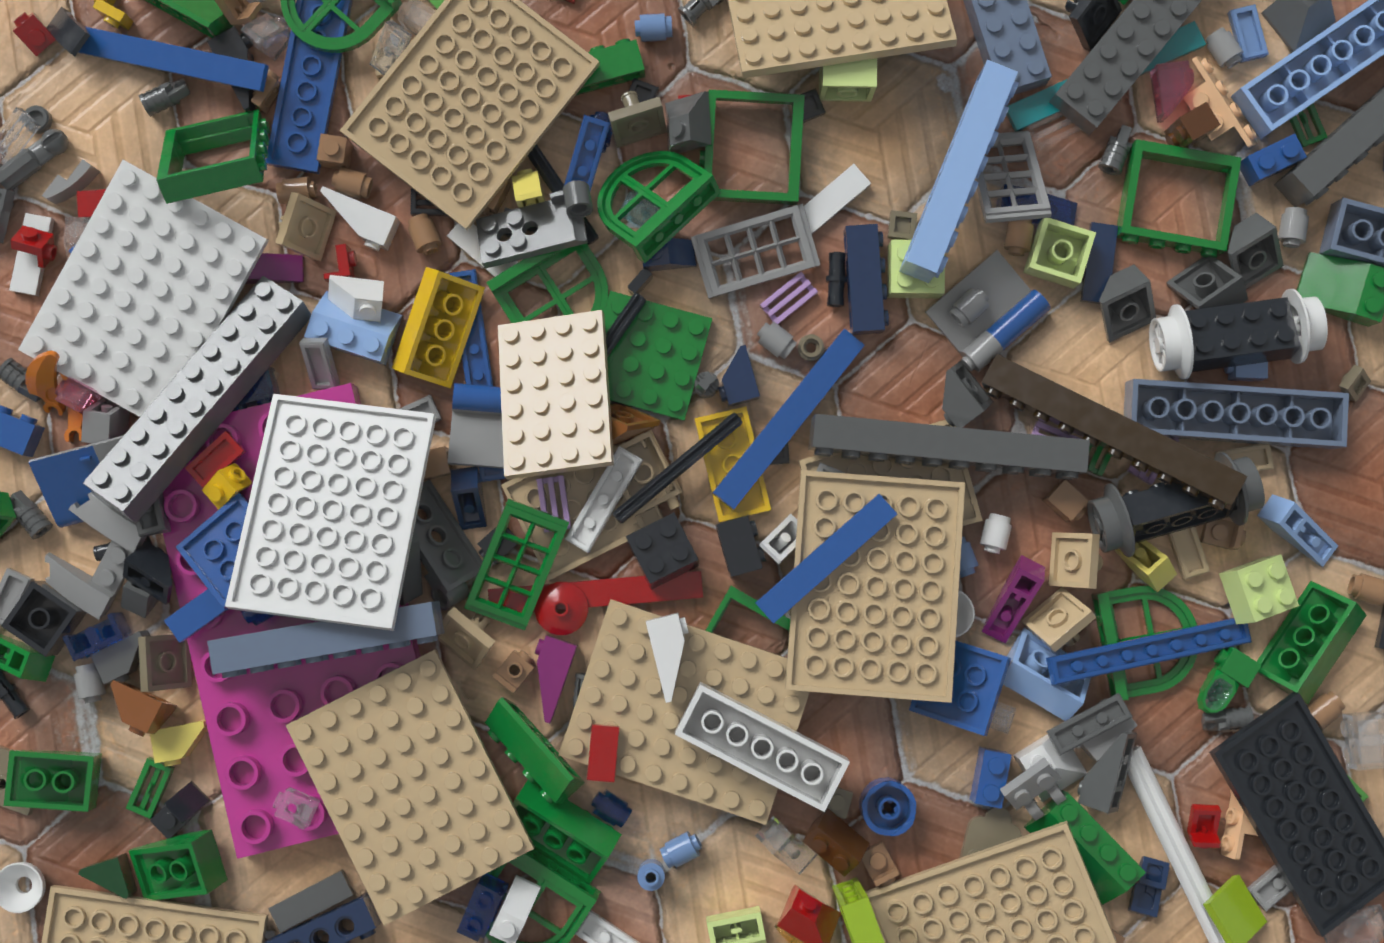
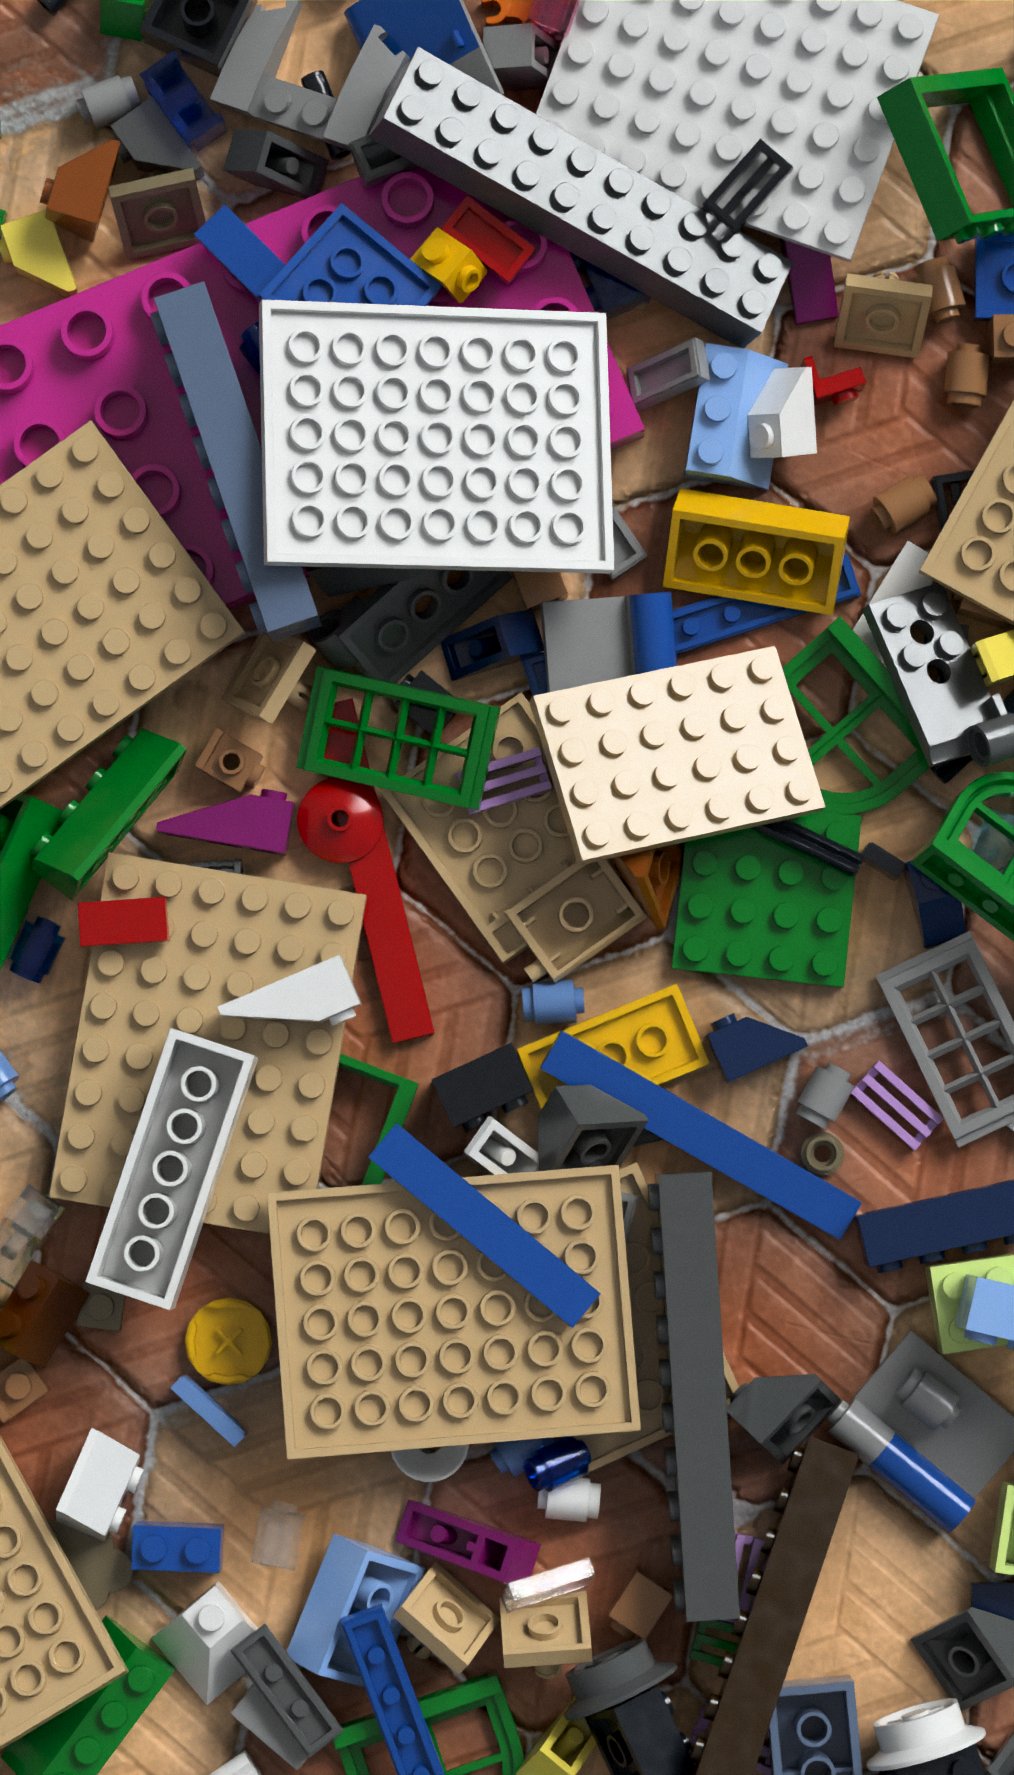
camera: 80 degrees right, 0 degrees up
black slope [122,541,172,605] -> none
white slope [320,186,400,251] -> none
white tile [565,446,643,553] -> none
black axle [613,413,742,523] -> none
black brick [626,513,699,590] -> none
dark grey hinge [695,372,719,398] -> none
black pin [826,252,847,307] -> none
blue brick [859,777,916,836] -> none
blue plate [909,641,1011,737] -> none
light grey plate [1000,757,1067,821] -> none
dark grey slope [1077,731,1137,814] -> none
none -> white slope [56,1428,144,1542]
none -> medium blue tile [171,1374,247,1447]
none -> yellow tile [185,1297,273,1385]
none -> clear tile [501,1557,595,1613]
none -> medium blue brick [522,979,585,1026]
none -> clear blue brick [523,1436,591,1492]
none -> dark grey slope [538,1085,649,1171]
none -> black tile [702,139,793,235]

